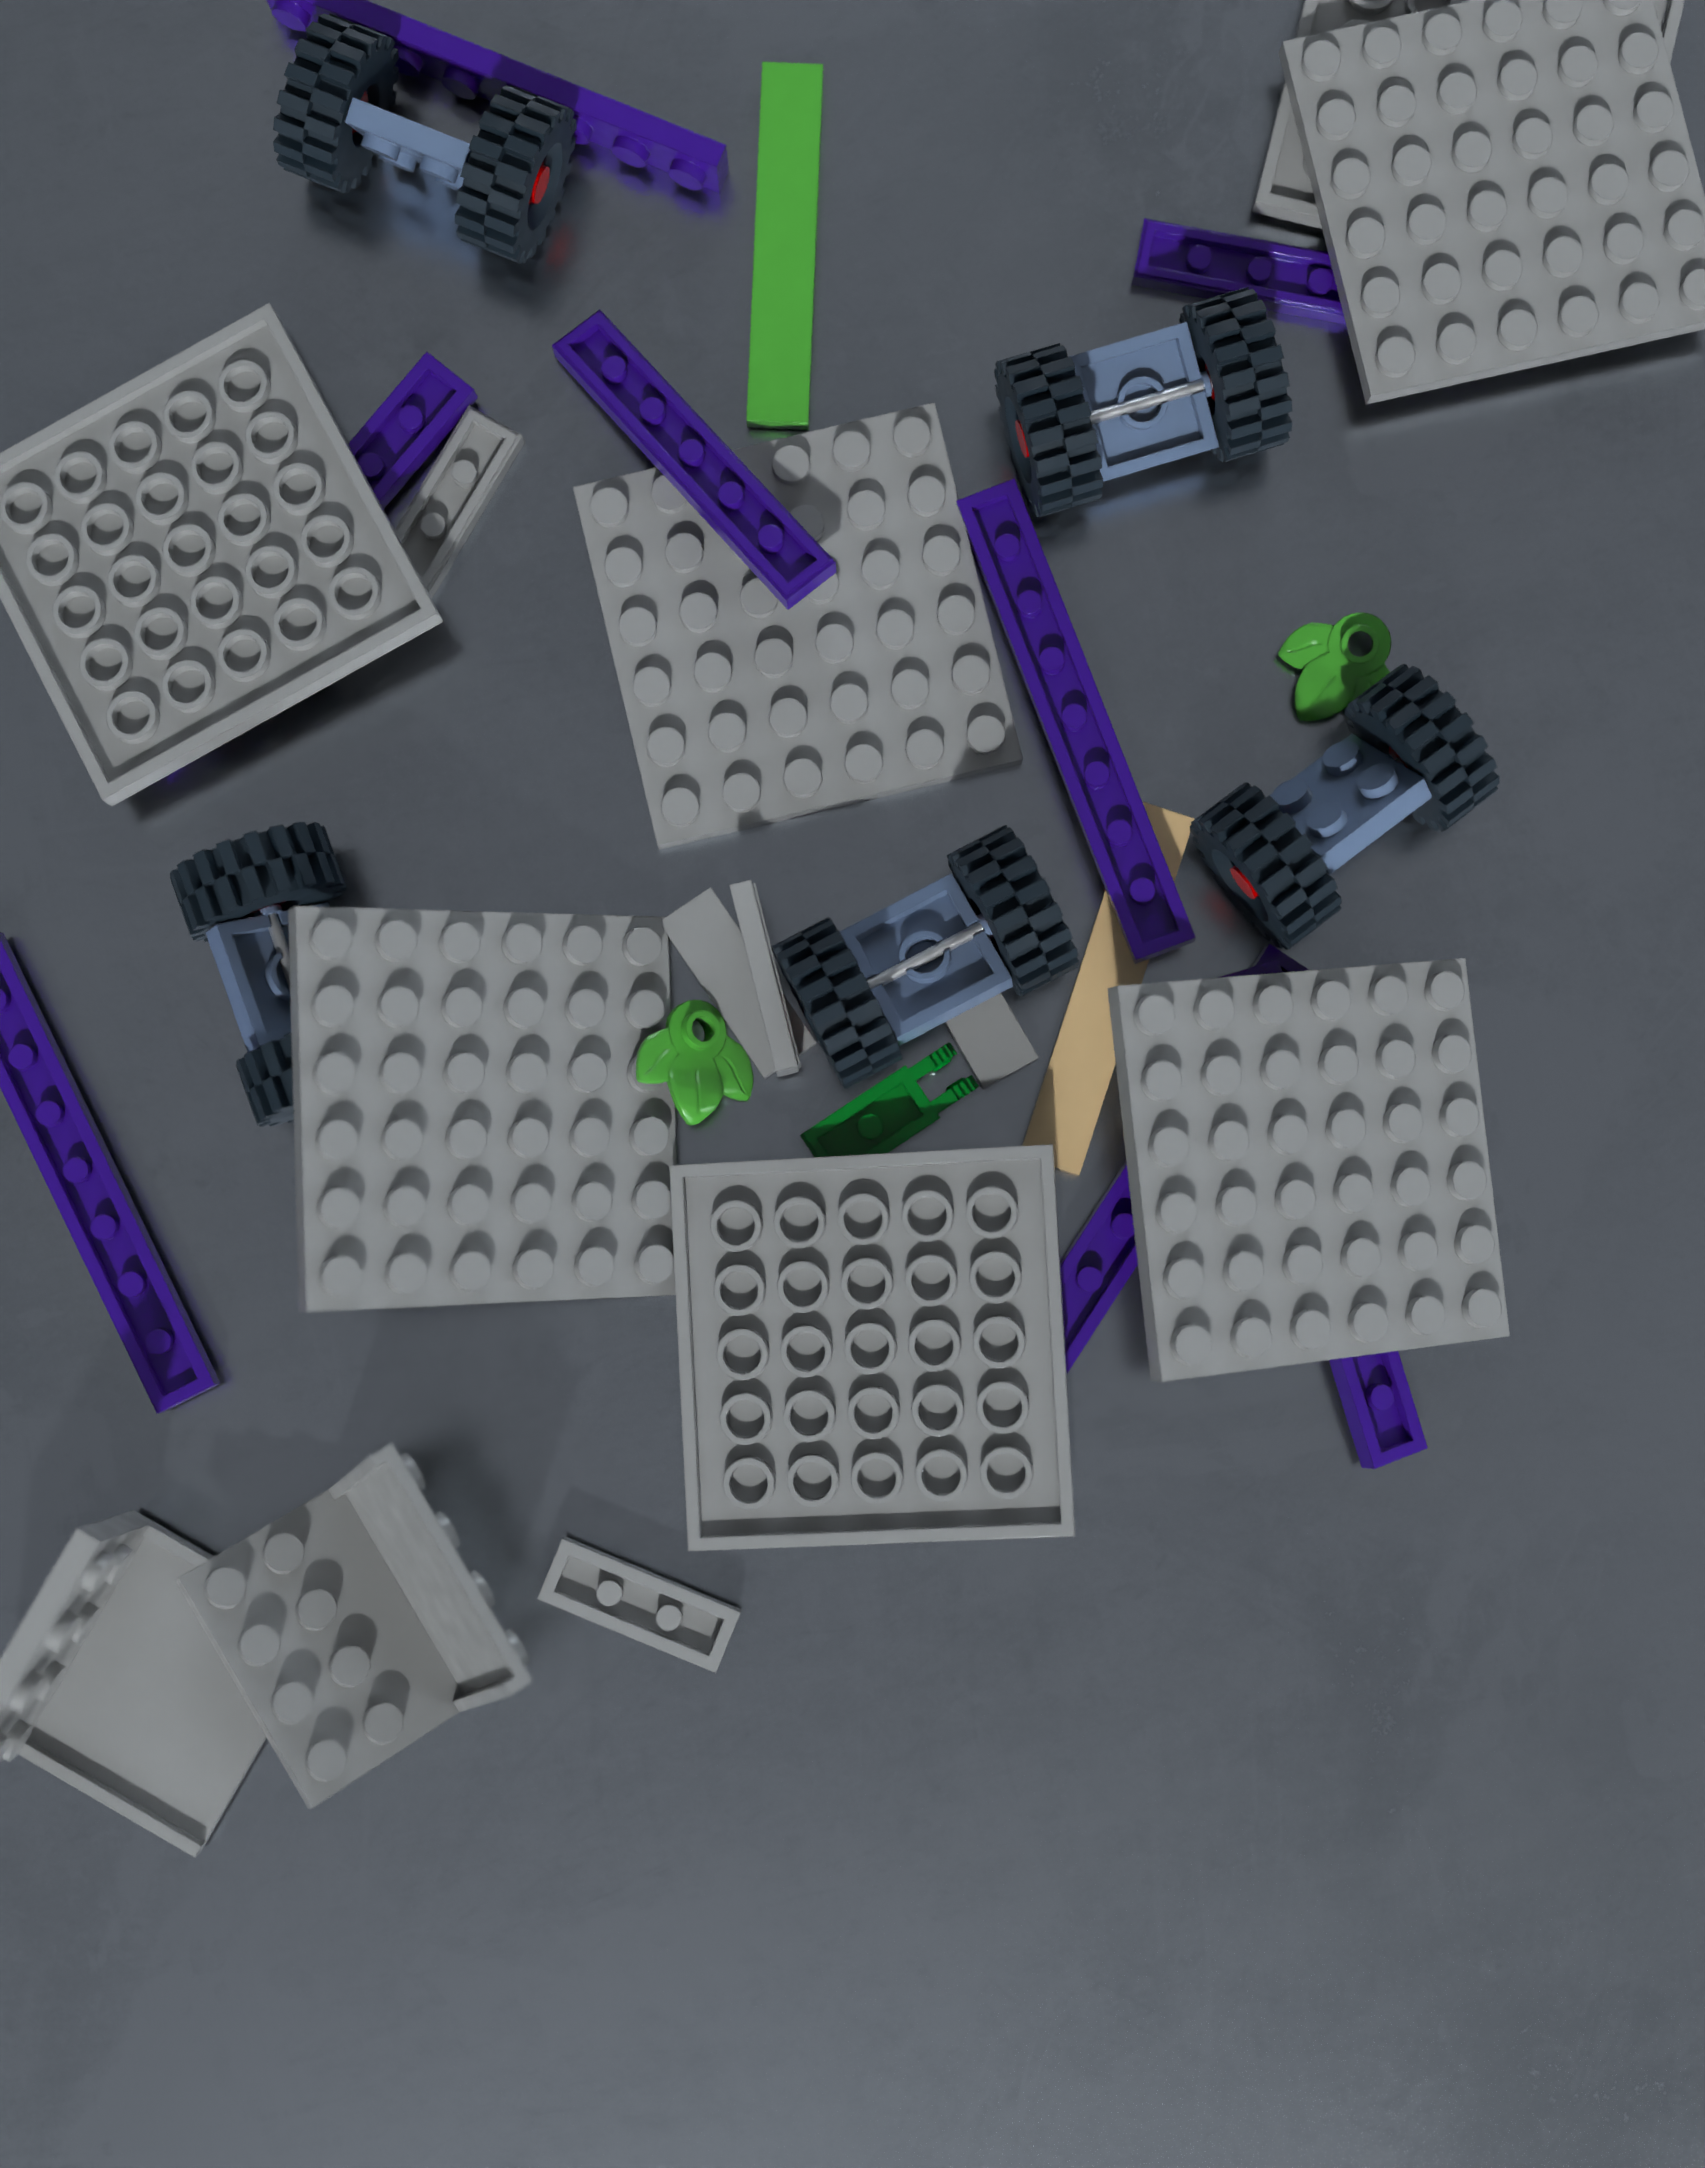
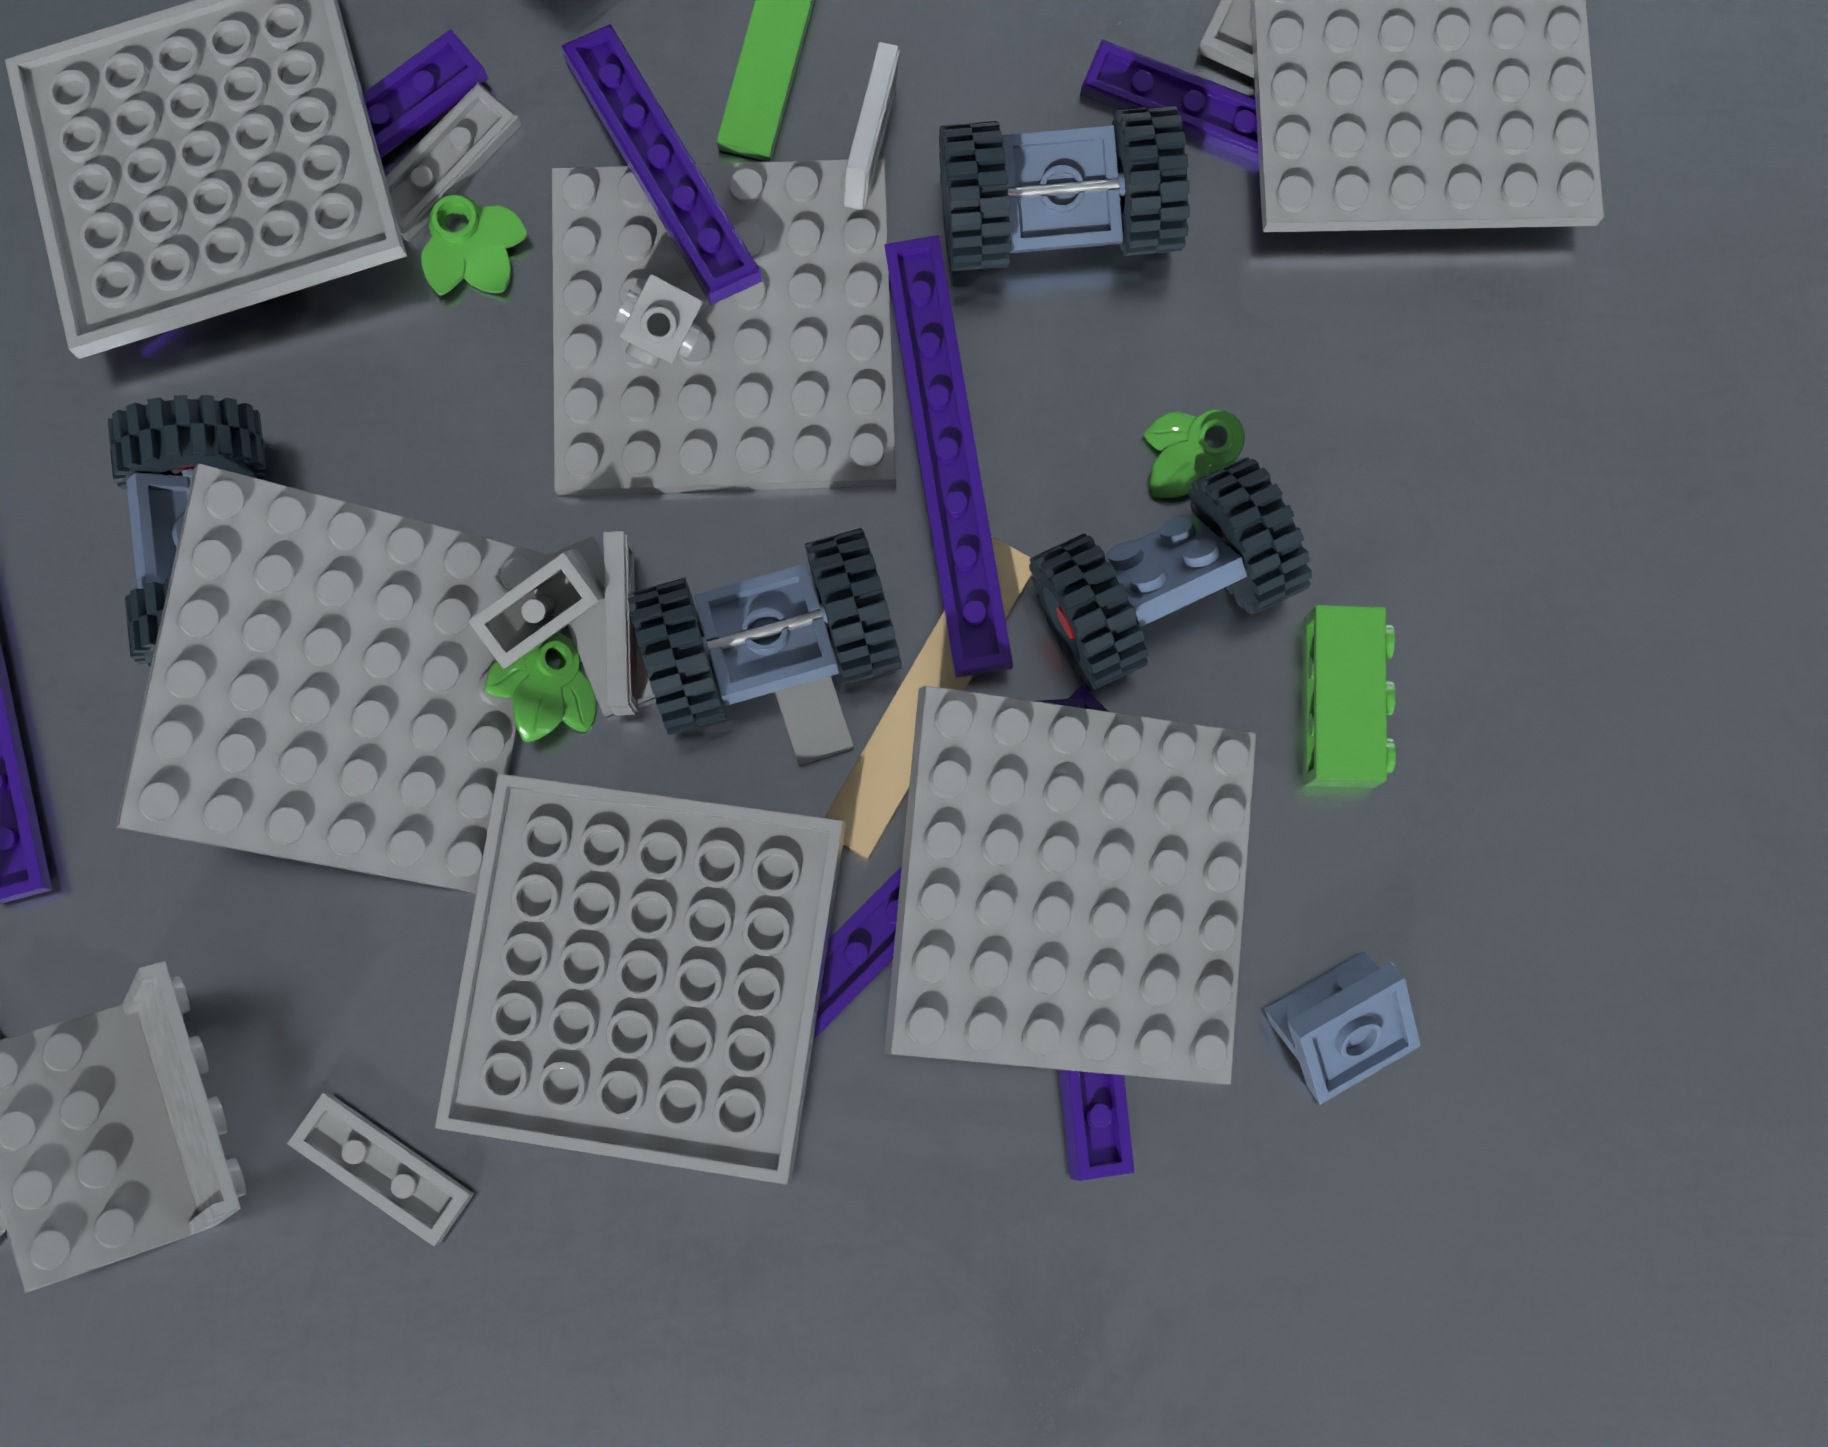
camera: 10 degrees right, 5 degrees down
green hinge [800,1042,979,1157] -> none
none -> bright green plate [421,195,528,295]
none -> light grey slope [468,548,605,670]
none -> light grey brick [614,274,703,368]
none -> light grey tile [844,42,900,210]
none -> sand blue bracket [1265,951,1421,1105]
none -> bright green brick [1305,605,1396,788]

